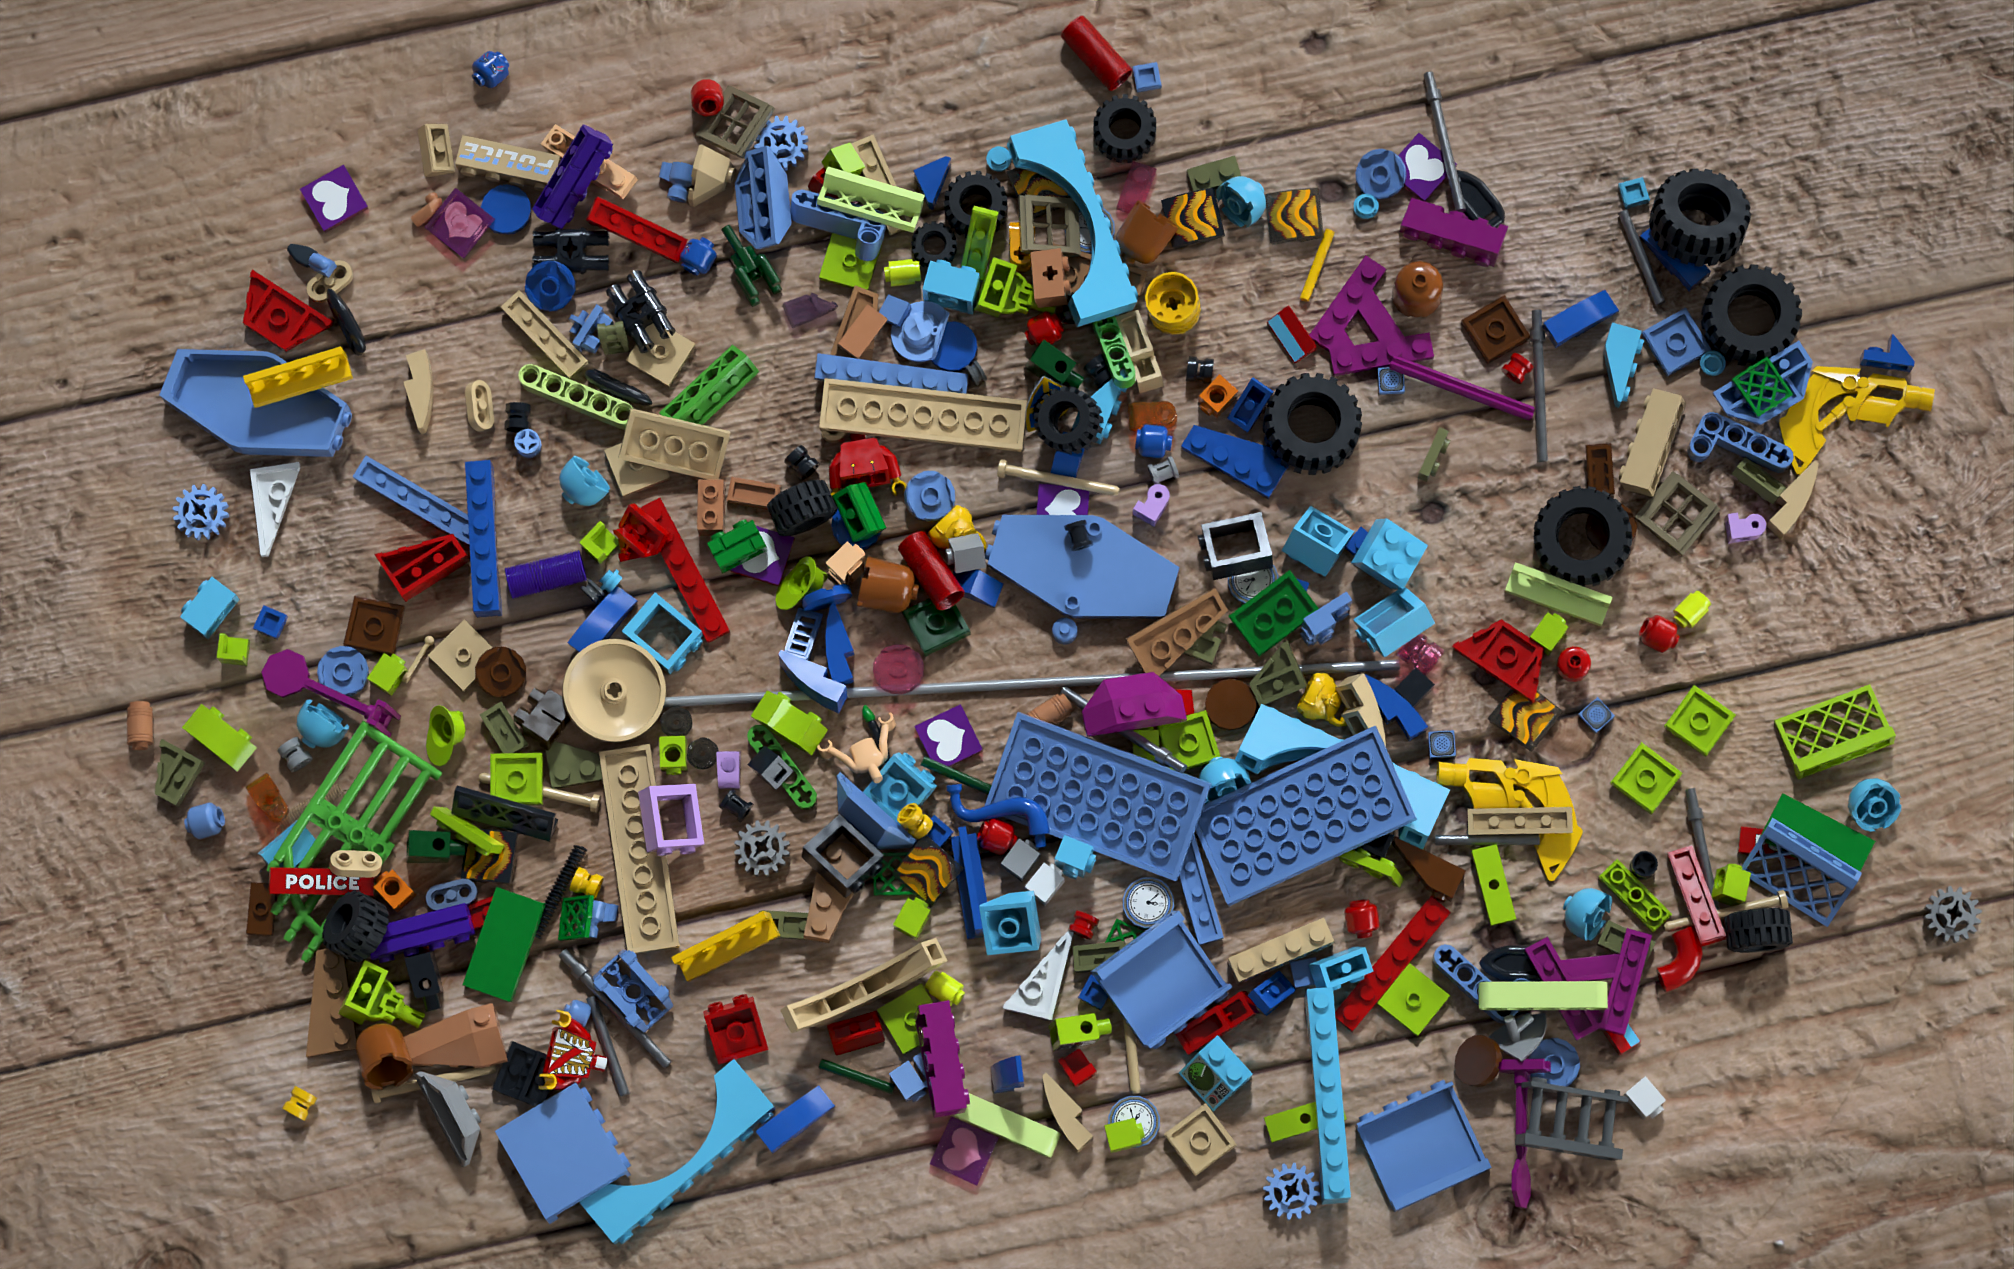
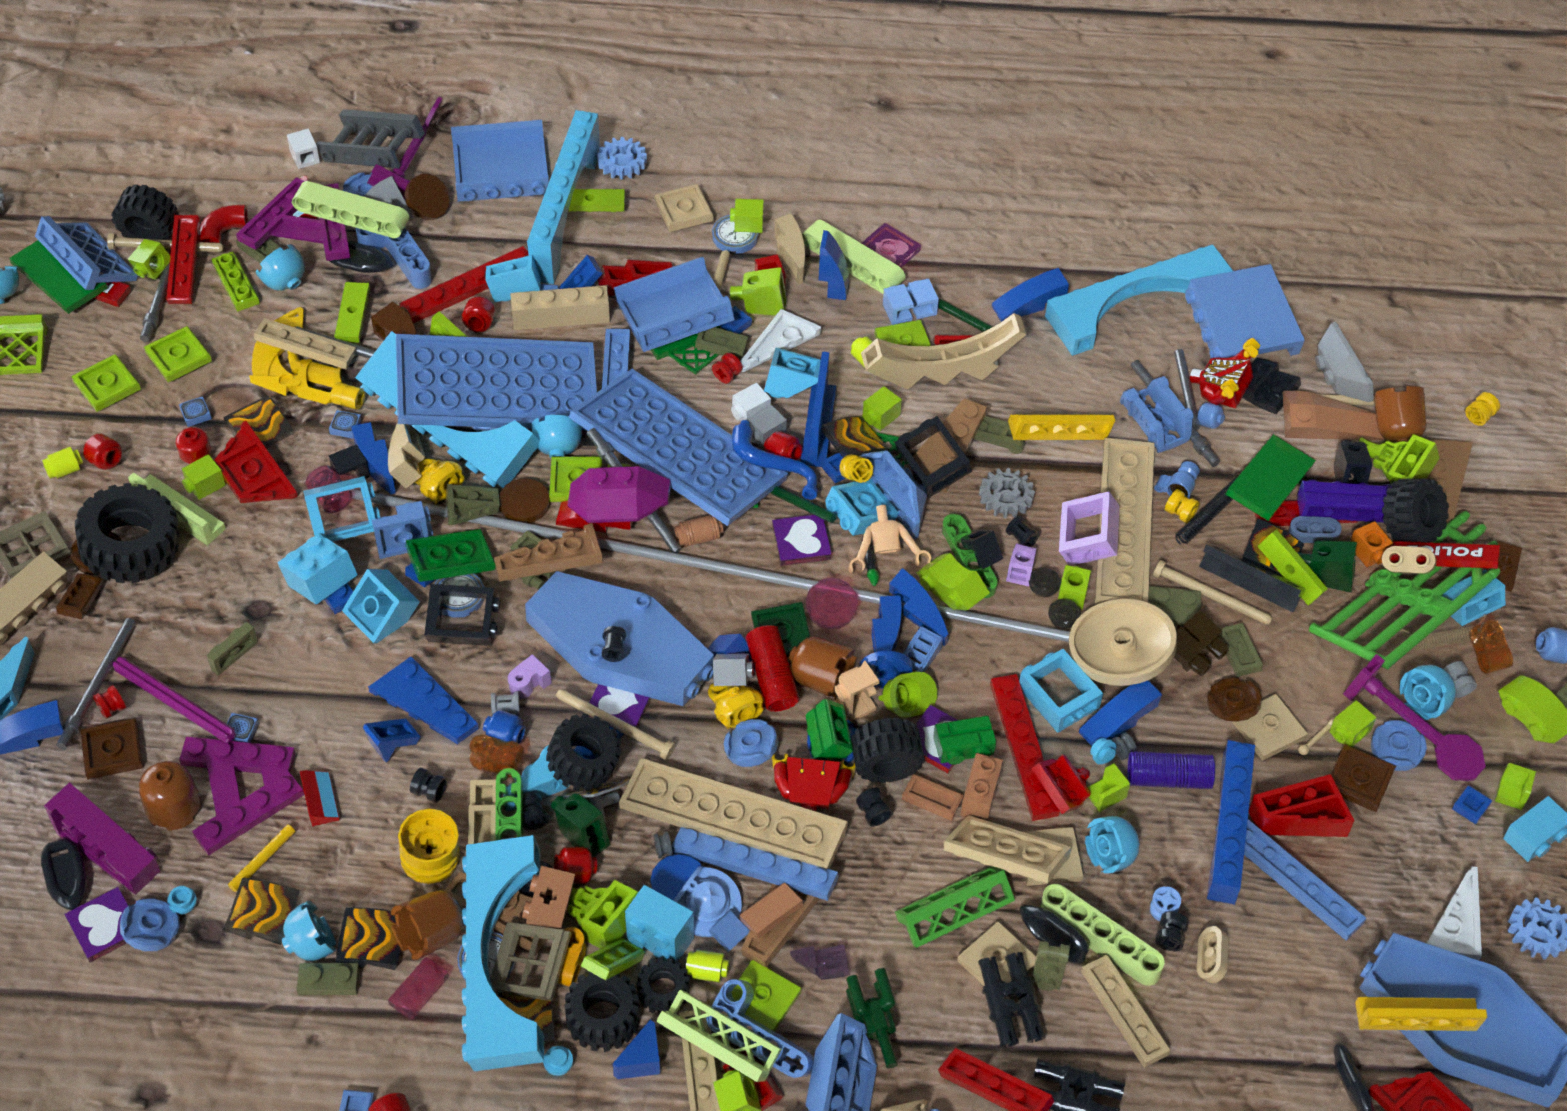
camera: 170 degrees left, 25 degrees down
tan slope [404,349,434,435] -> none
lime piece [426,705,466,766] -> none
lime plate [490,753,543,806] -> none
blue tile [525,261,575,311] -> none
green window [558,895,594,941] -> none
medium blue hips [569,304,614,354] -> none
blue head [679,237,717,276] -> none
red plate [703,994,769,1064] -> none
magenta wedge [914,1000,970,1118] -> none
medium blue piece [1052,618,1078,645] -> none
medium azure brick [1054,835,1096,879] -> none
black tyre [1093,94,1156,163] -> none
tile [1123,877,1174,929] -> none
medium azure slope [1178,1035,1253,1112] -> none
orange brick [1198,374,1238,418] -> none
black tyre [1263,373,1362,475] -> none
lime plate [1377,963,1450,1037] -> none
flat silver bar [1424,72,1466,212] -> none
black wheel [1629,851,1658,880] -> none

